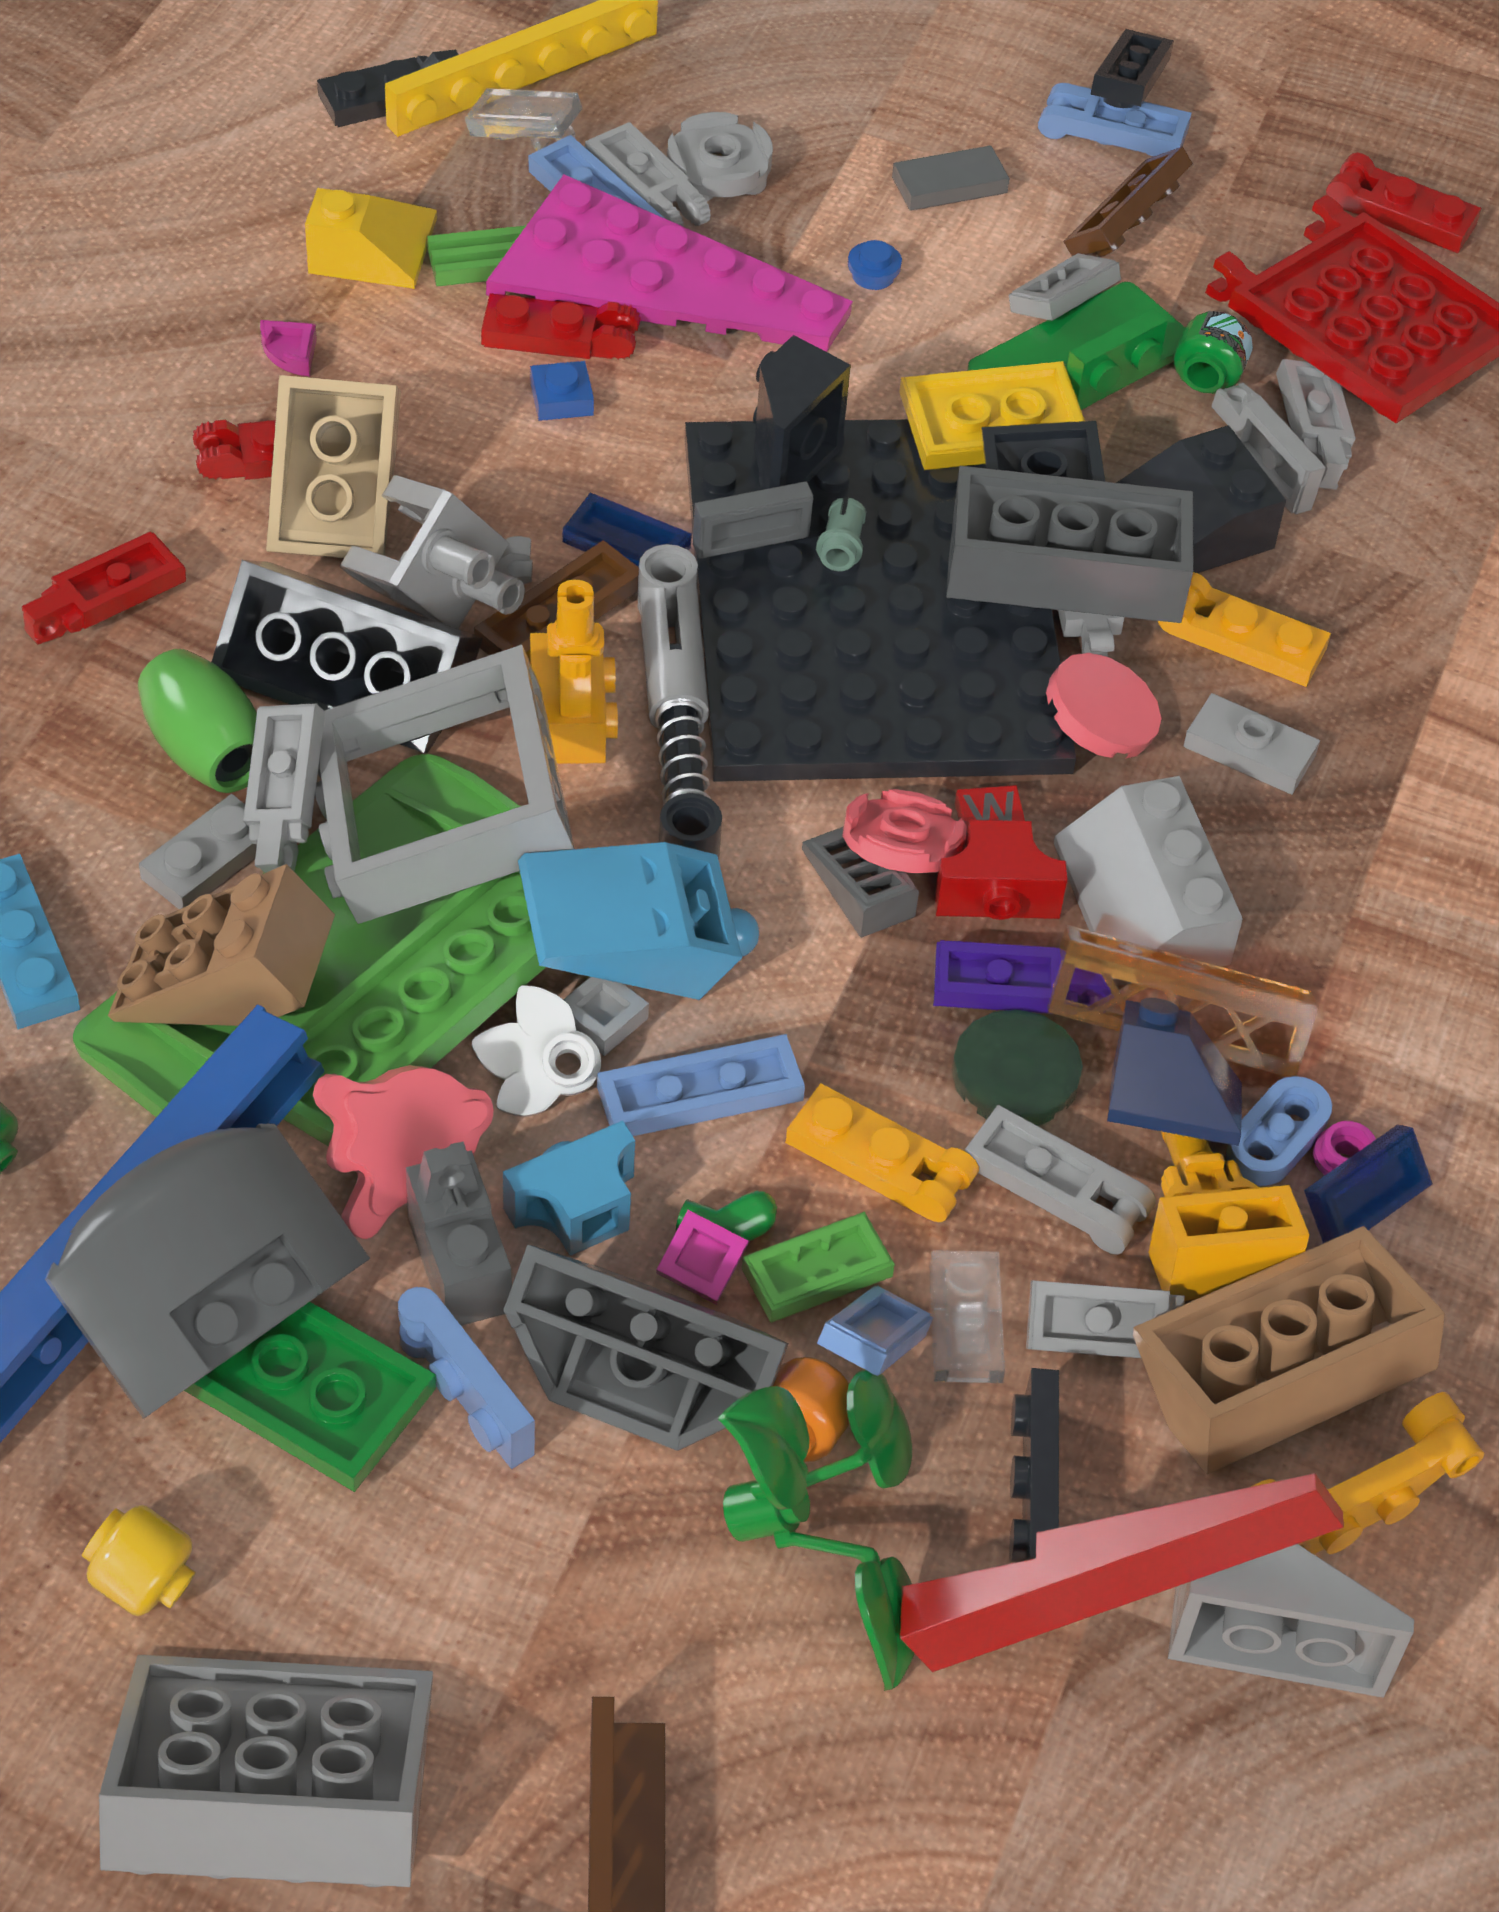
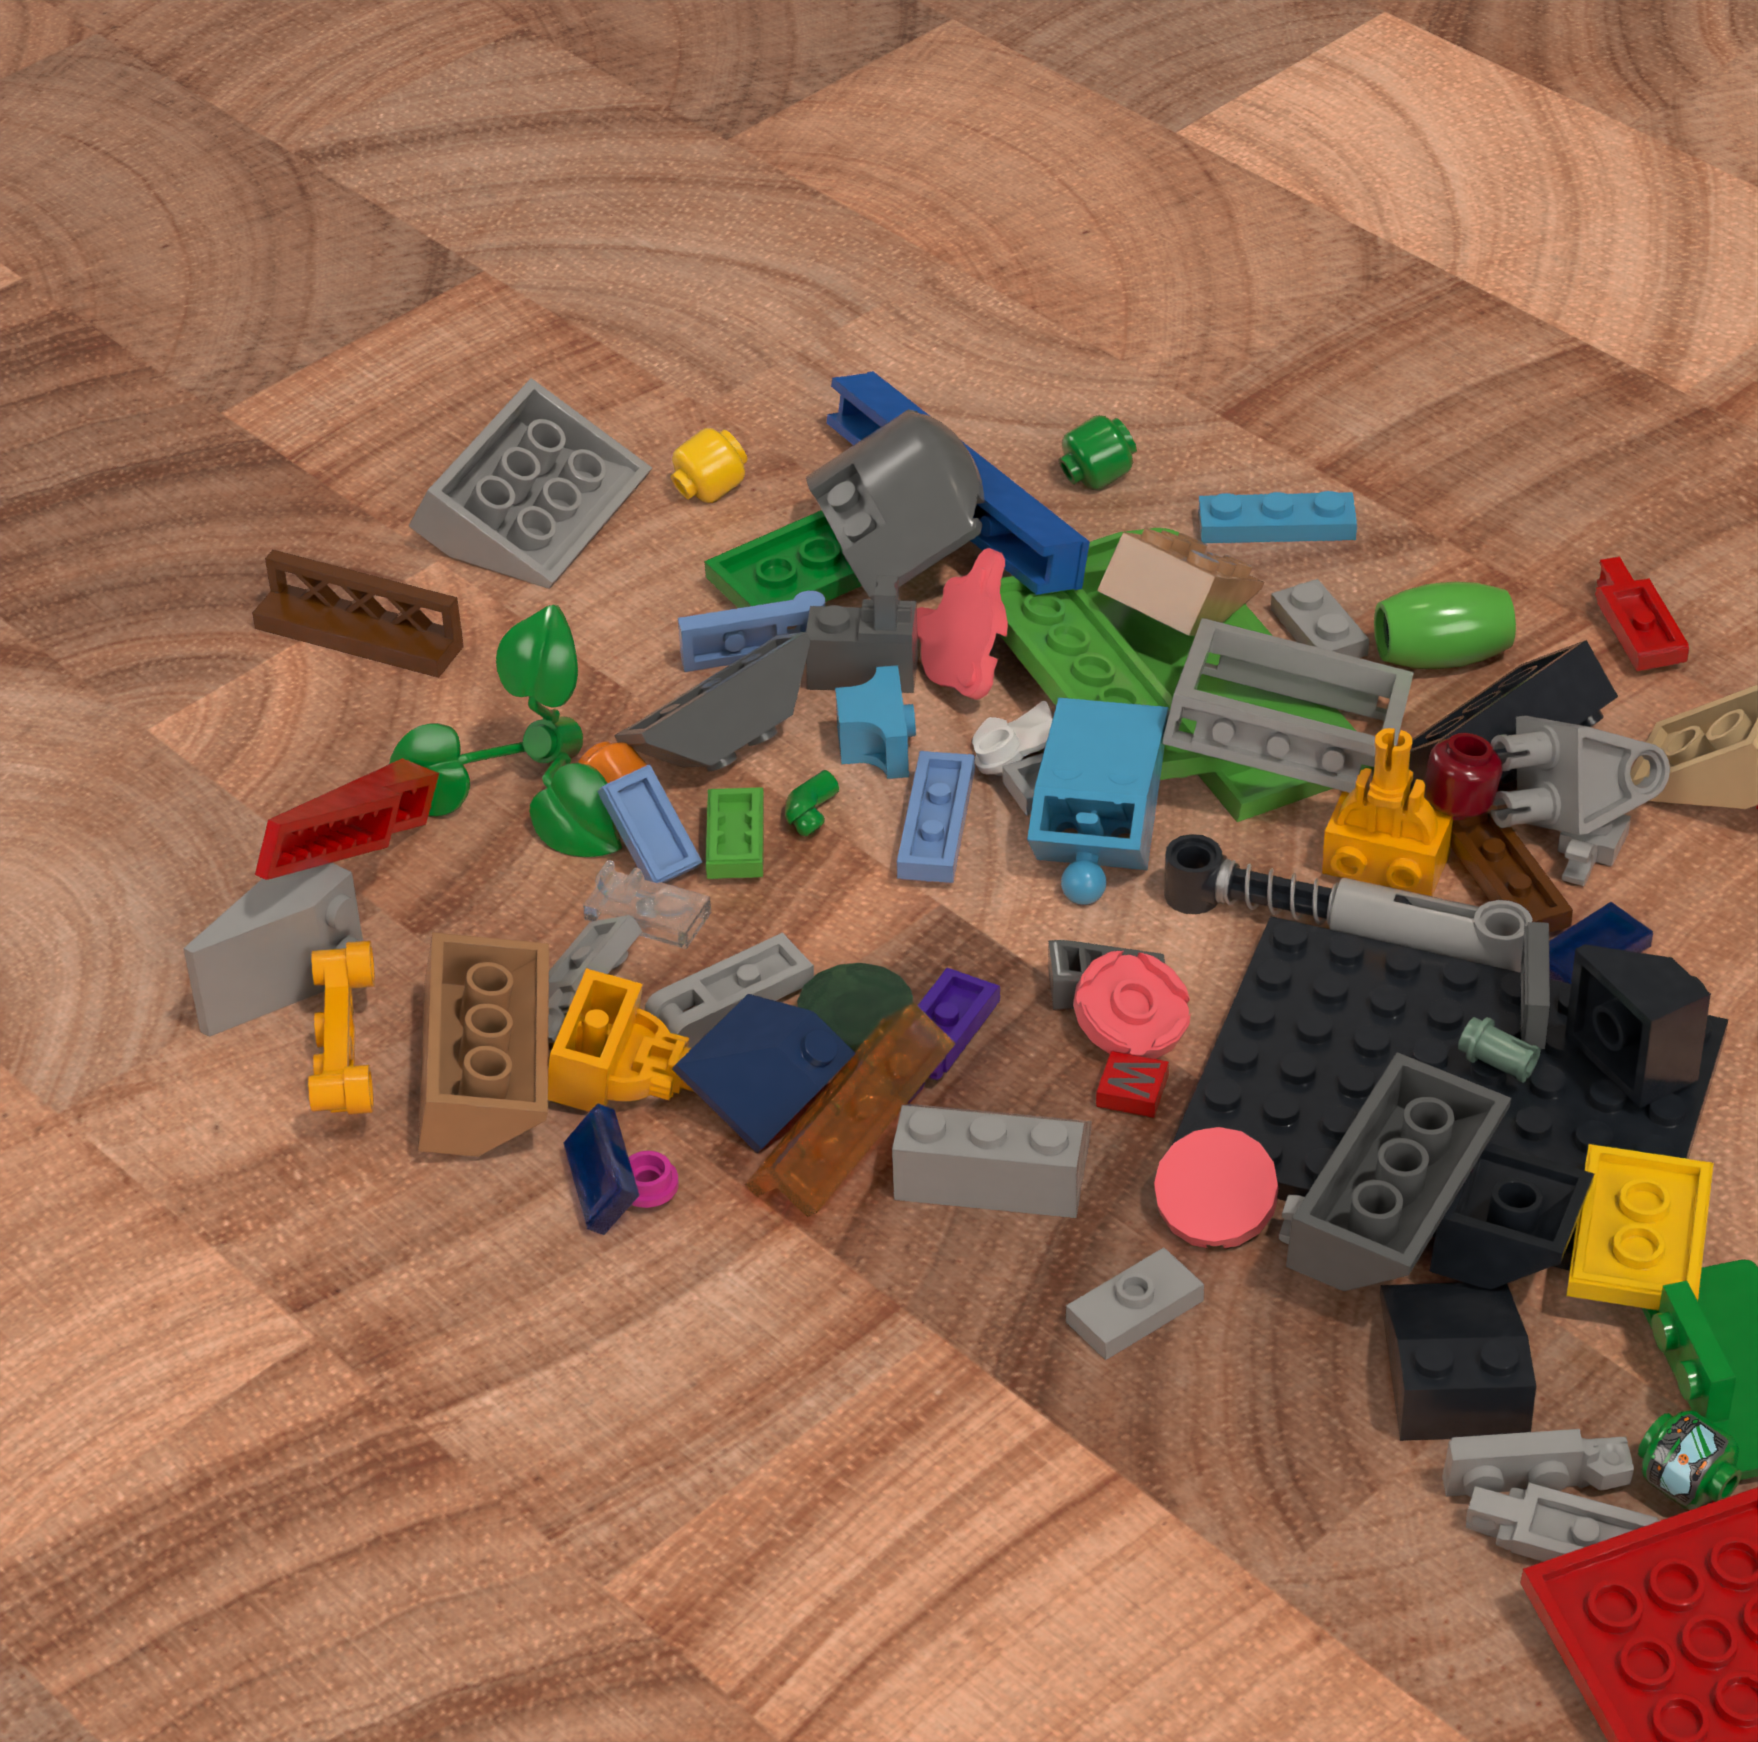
camera: 120 degrees right, 10 degrees down
light grey hinge [243,704,325,873] -> none
dark pink plate [656,1210,748,1305] -> none
light orange plate [785,1083,979,1222] -> none
red brick [935,820,1068,920] -> none
black plate [1009,1368,1059,1562] -> none
light orange plate [1158,572,1331,687] -> none
medium blue plate [1226,1076,1332,1186] -> none
none -> dark red head [1423,733,1502,820]

